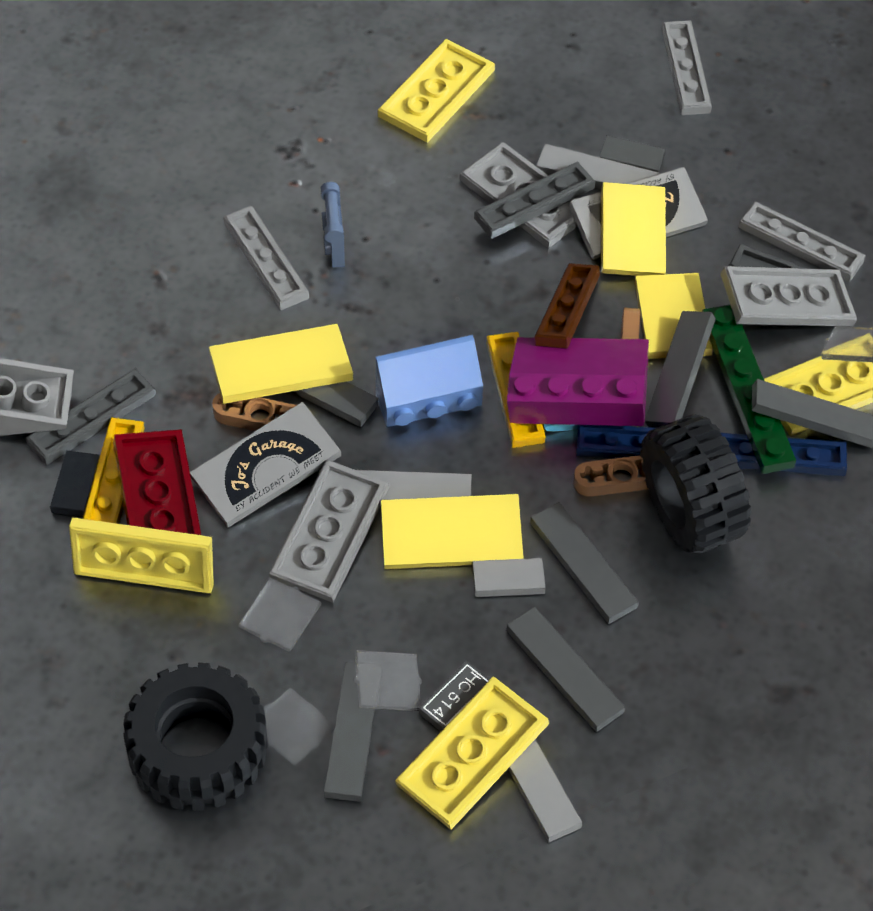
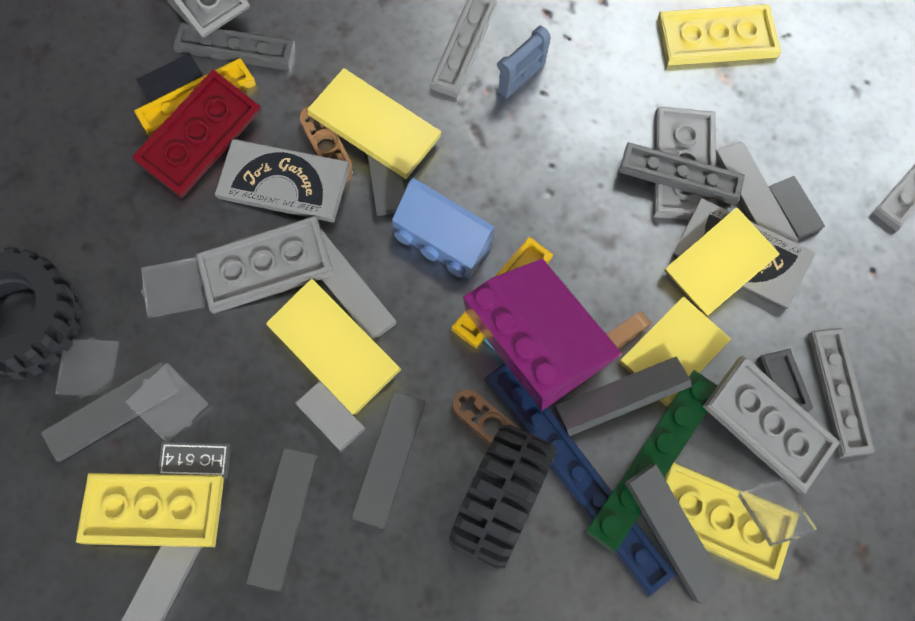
camera: 45 degrees right, 15 degrees up
light yellow tile [69,517,214,594] -> none
reddish brown tile [535,263,600,349] -> none

